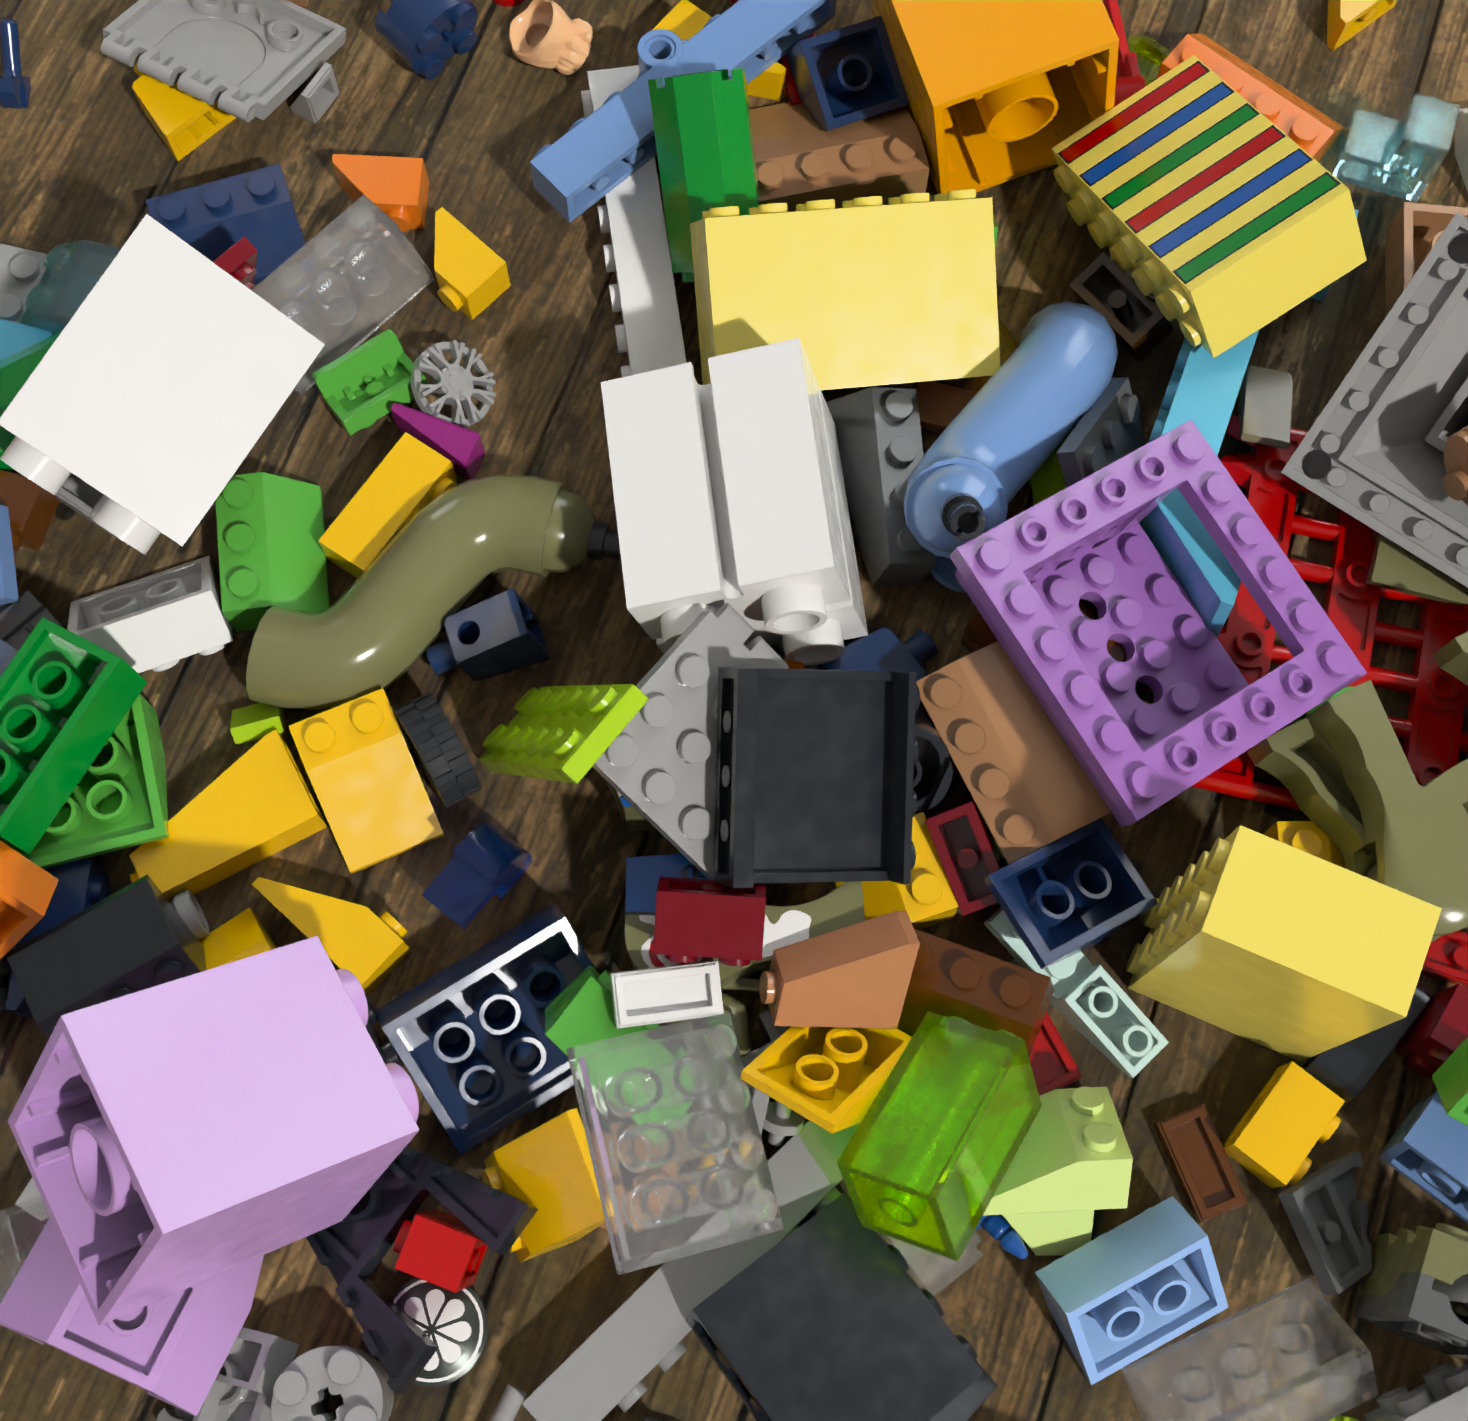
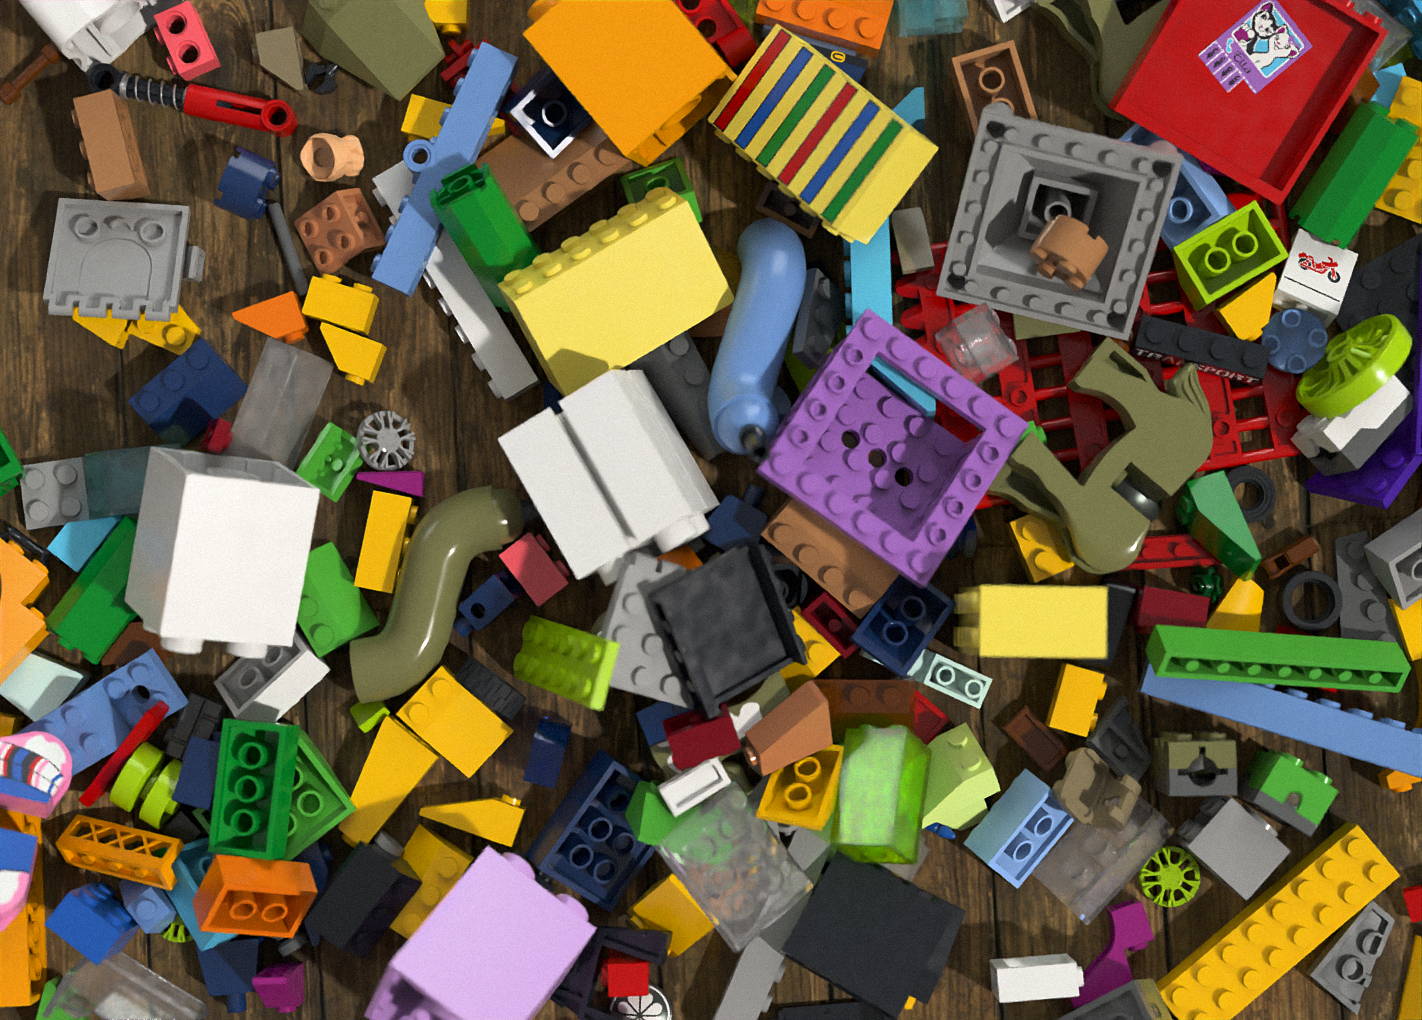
camera: 20 degrees left, 15 degrees up
none -> yellow wing [127,304,201,356]
none -> dark grey bar [267,202,309,297]
none -> nougat bracket [294,188,387,277]
none -> yellow brick [301,273,379,335]
none -> coral brick [498,532,571,607]
none -> clear brick [935,302,1019,386]
none -> clear blue wheel [945,514,977,559]
none -> dark tan piece [1052,747,1142,830]

